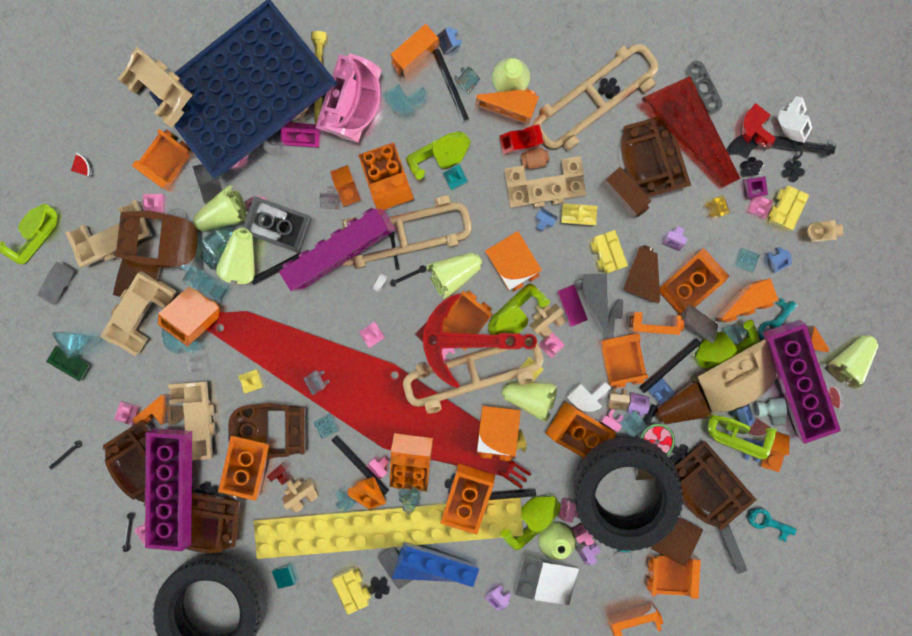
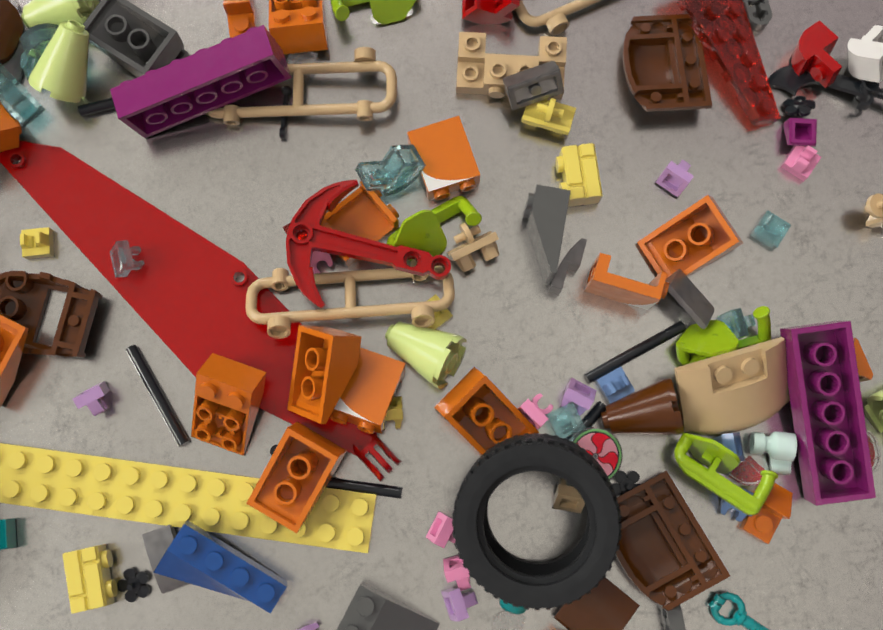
camera: 10 degrees right, 10 degrees down
clear red tile [266,462,290,485] -> none
tan hips [282,478,318,513] -> none
clear light blue tile [313,413,339,439] -> none
clear tile [319,186,340,210] -> none
clear light blue tile [335,489,357,512] -> none
orange slope [348,477,386,510] -> none
bright pink tile [359,322,385,348] -> none
bright pink tile [366,457,389,479] -> none
white tile [371,273,387,292] -> none
black hinge [390,265,427,287] -> none
clear light blue tile [398,487,421,514] -> none
yellowish green cone [427,252,482,299] -> none
teal tile [442,164,468,190] -> none
lime piece [500,496,561,550] -> none
nougat brick [521,147,550,170] -> none
medium blue tile [536,207,557,231] -> none
yellowish green cone [538,522,577,560] -> none
bright pink tile [539,332,565,358] -> none
dark pink slope [556,285,588,327] -> none
white brick [566,381,611,412] -> none
orange panel [599,333,649,389] -> none
reddish brown brick [601,167,651,217] -> none
tan tile [607,388,630,411] -> none
reddish brown slope [621,245,660,304] -> none
clear yellow tile [705,195,730,217] -> none
orange slope [715,278,778,323] -> none
teal piece [759,298,798,340] -> none
light yellow brick [768,186,809,231] -> none
medium blue tile [768,247,792,273] -> none
black plant [782,160,805,182] -> none
none -> lavender tile [73,381,110,416]
none -> orange slope [287,325,362,424]
none -> clear light blue brick [355,144,426,196]
none -> flat silver slope [503,61,564,111]

